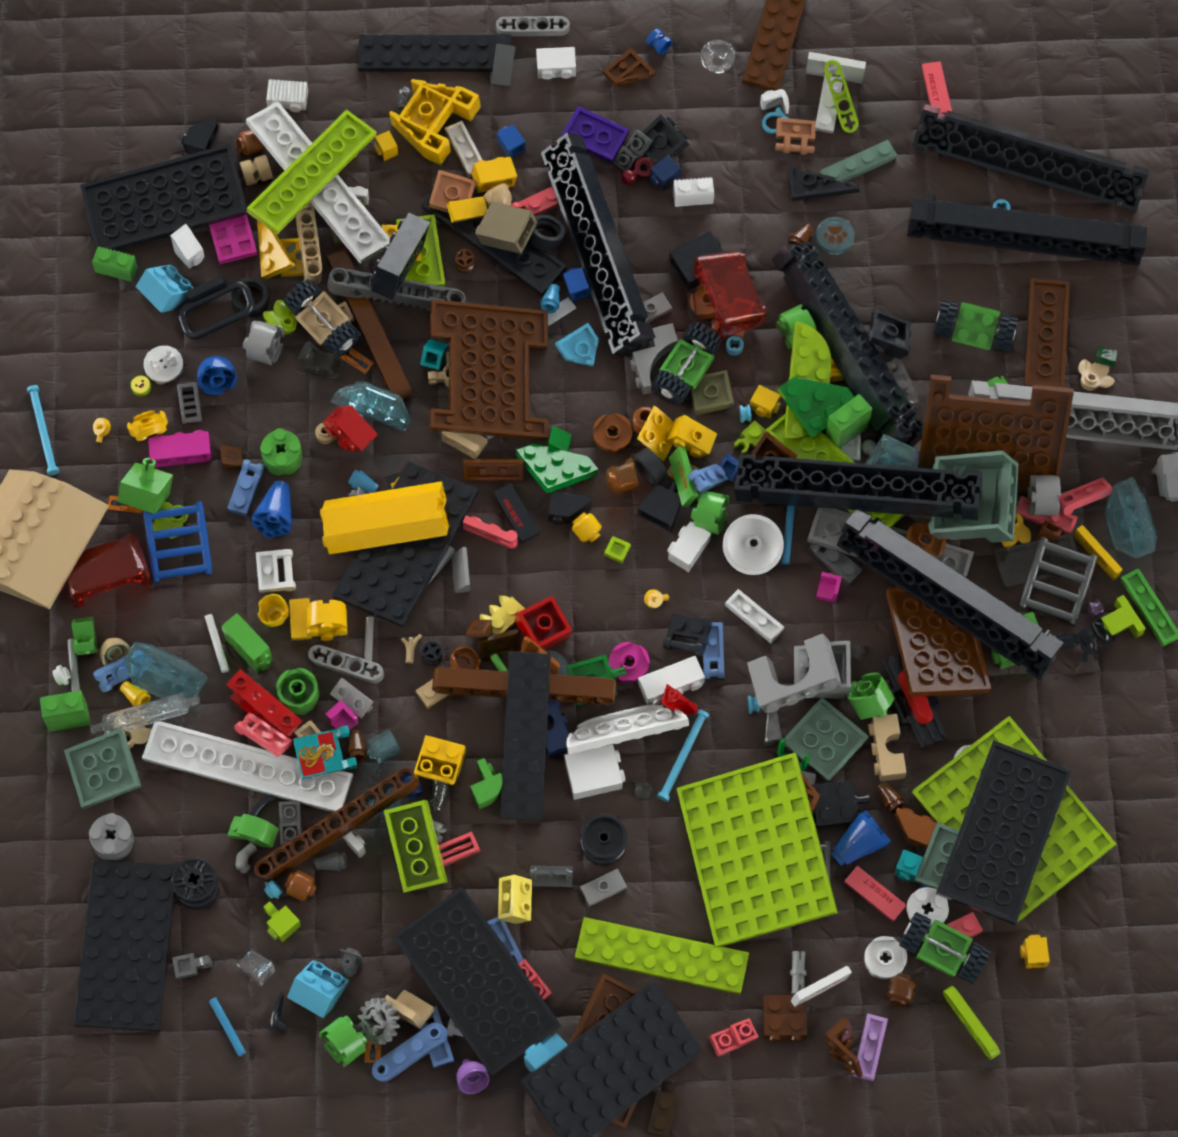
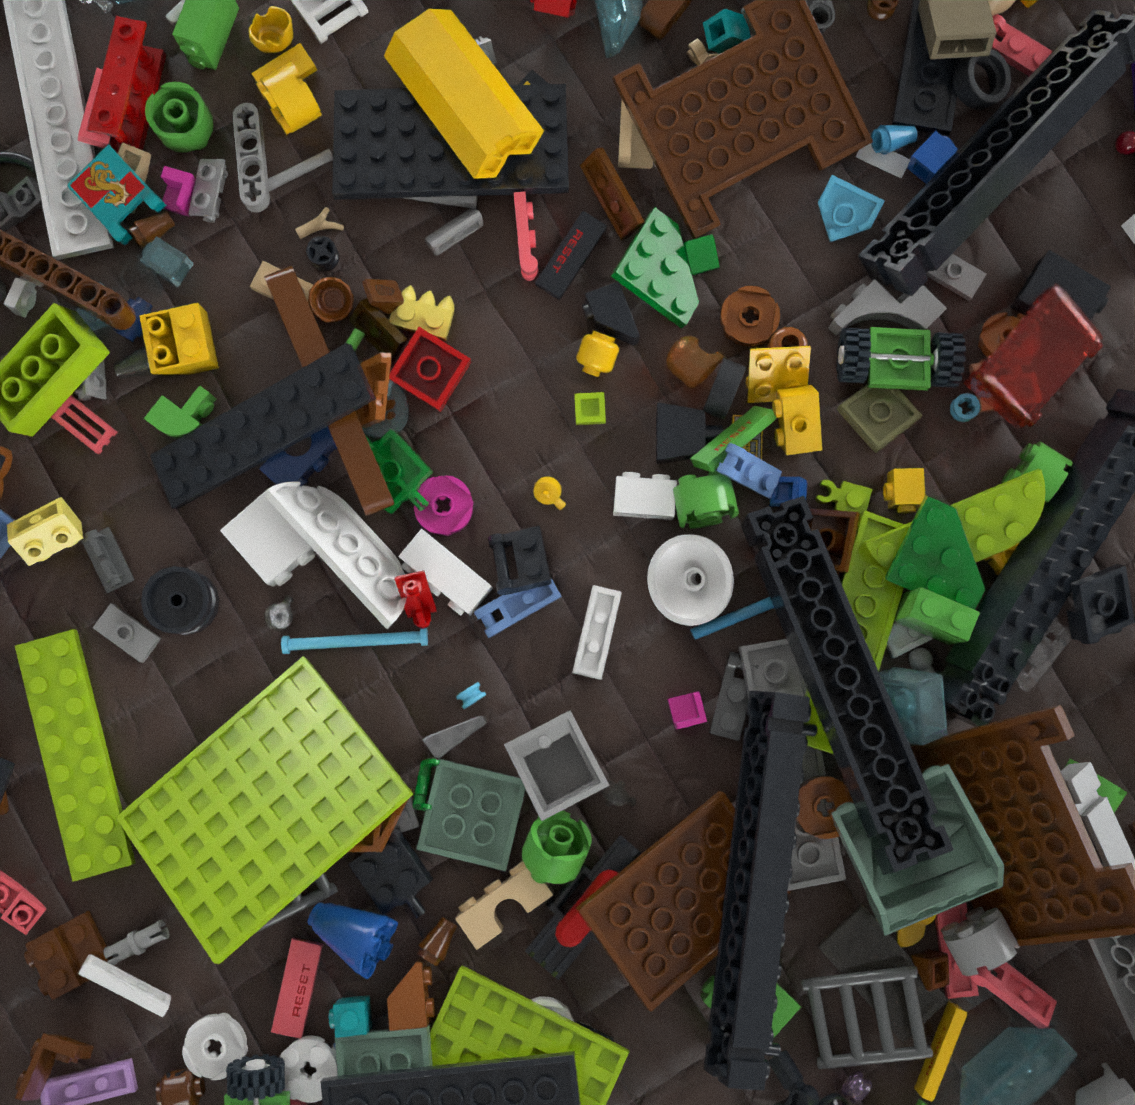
camera: 65 degrees right, 15 degrees up
dark azure cone [348,470,379,493] -> none
medium azure bush [739,404,751,423] -> none
light grey arch [747,634,842,713] -> none

